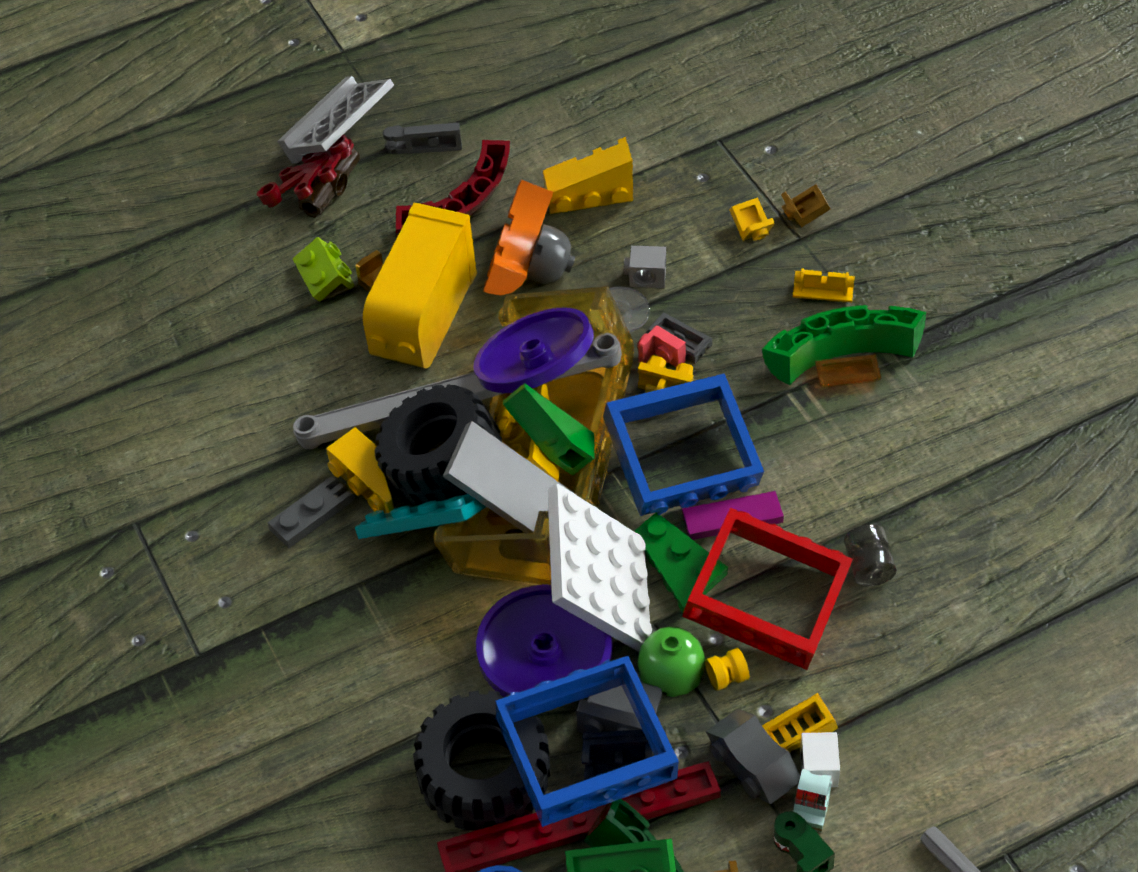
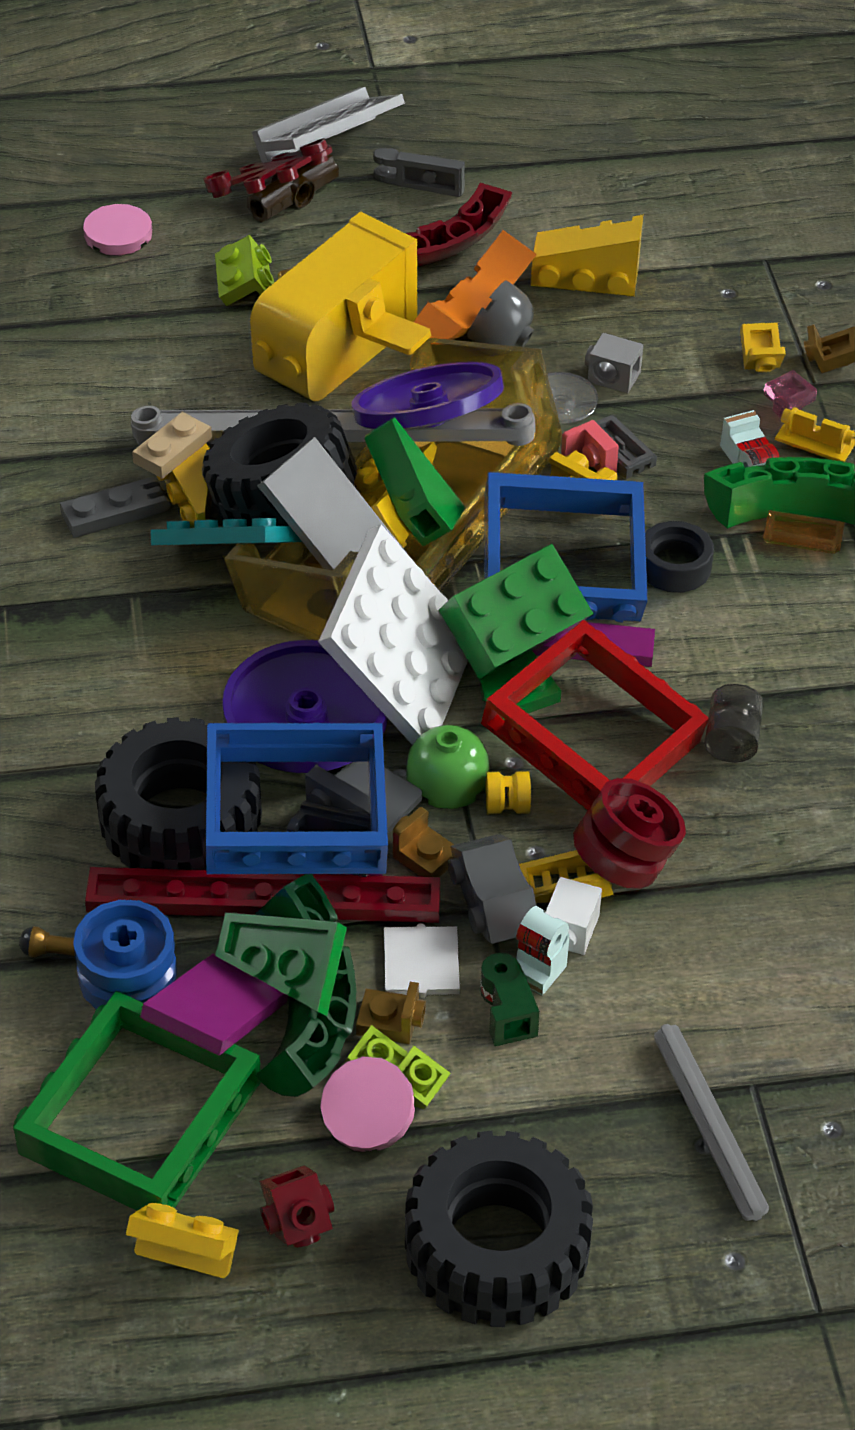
camera: 15 degrees right, 5 degrees down
none -> bright pink tile [83,204,152,256]
none -> tan plate [132,412,212,479]
none -> yellow bracket [346,279,431,355]
none -> white piece [384,923,460,998]
none -> pearl gold bracket [392,807,454,877]
none -> green brick [439,544,593,680]
none -> dark red wheel [573,778,686,889]
none -> black tyre [645,521,714,593]
none -> light aqua leg [720,410,780,468]
none -> clear pink tile [764,370,817,417]

